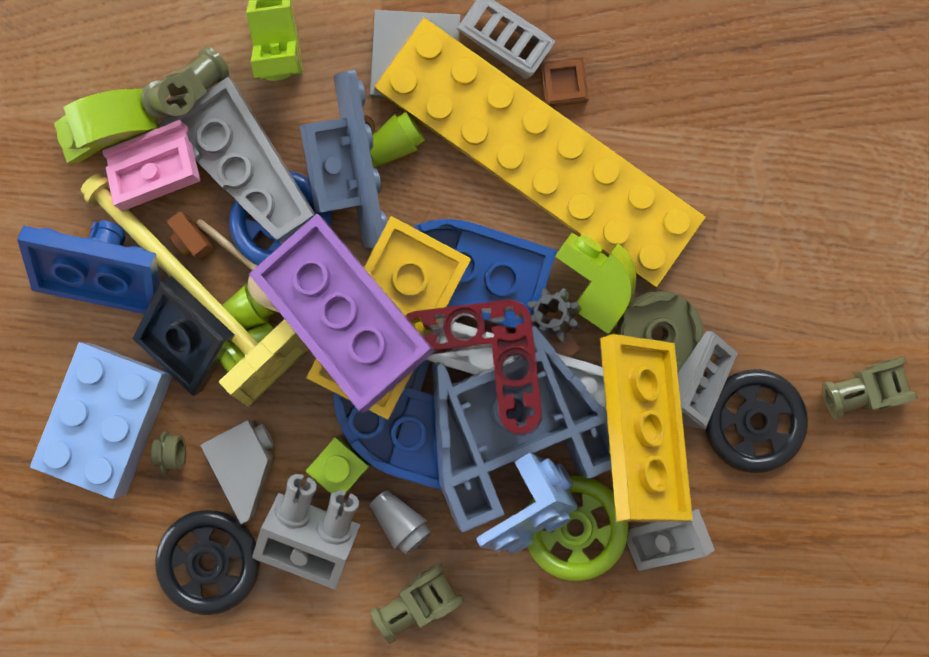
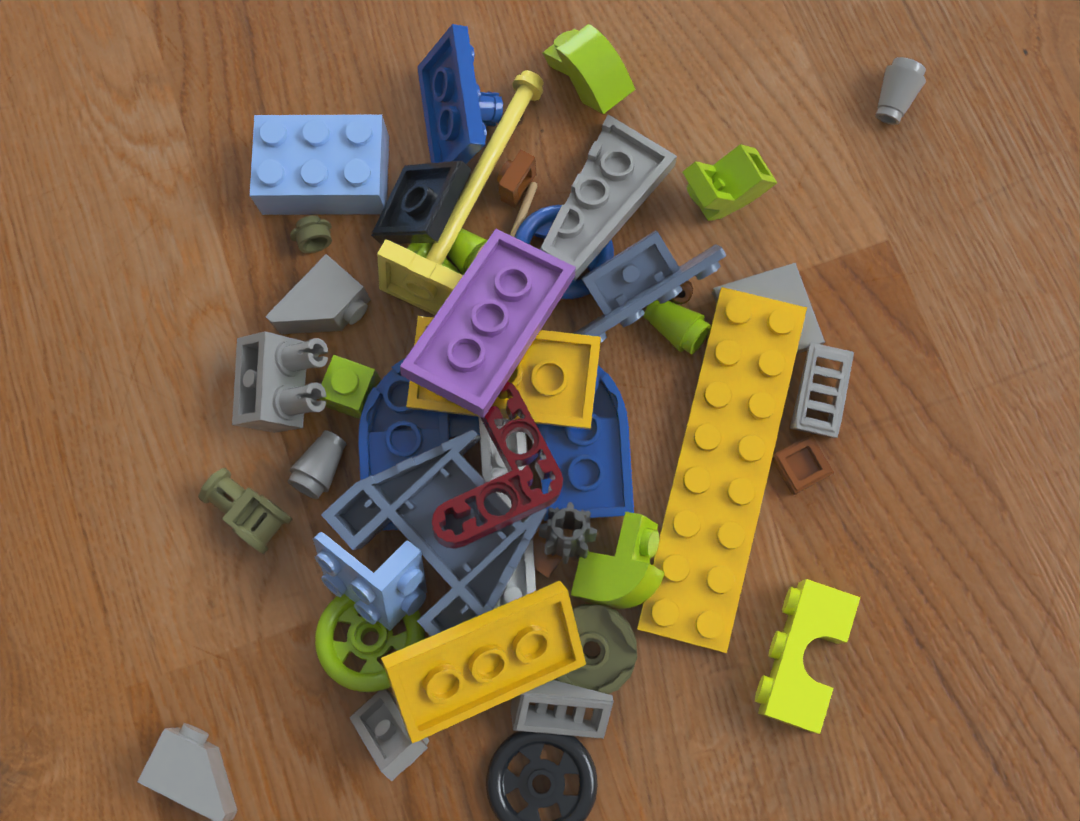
camera: 75 degrees right, 10 degrees down
bright pink plate [102,120,200,211] -> none
olive connector [141,46,229,119] -> none
black plate [155,510,260,615] -> none
none -> neon yellow arch [755,579,861,734]

